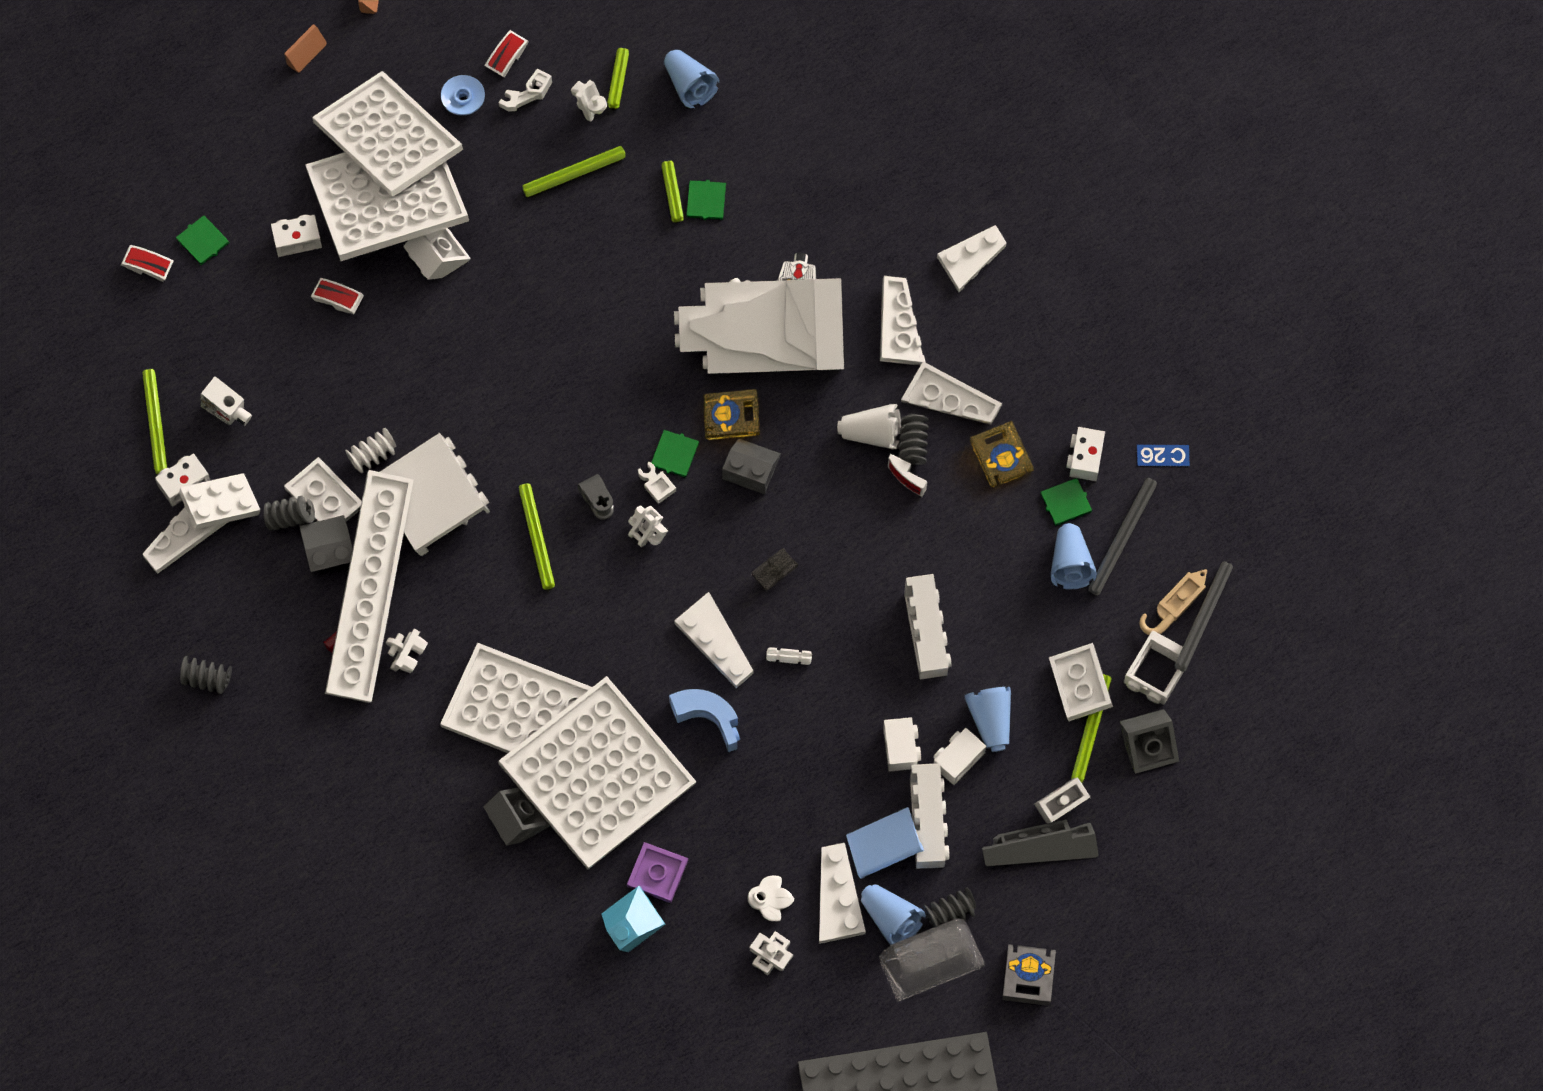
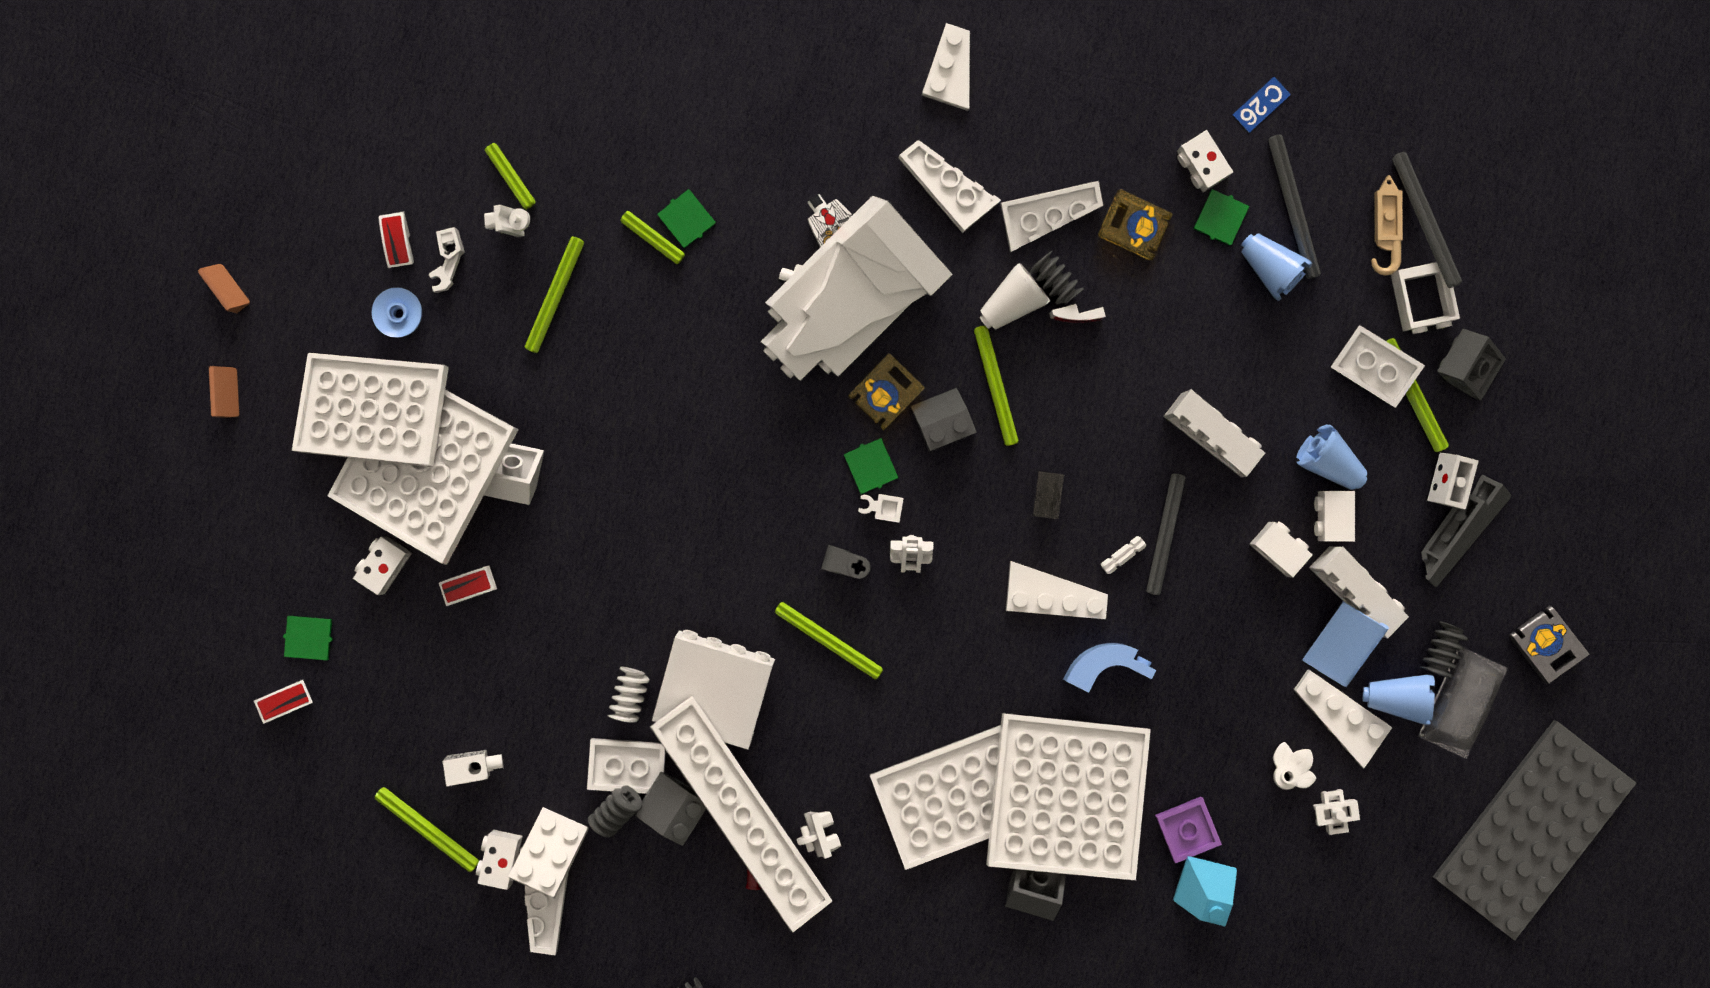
camera: 40 degrees left, 20 degrees up
light blue cone [664,50,719,108] -> none
none -> lime axle [974,325,1018,446]
none -> dark grey axle [1146,473,1185,595]

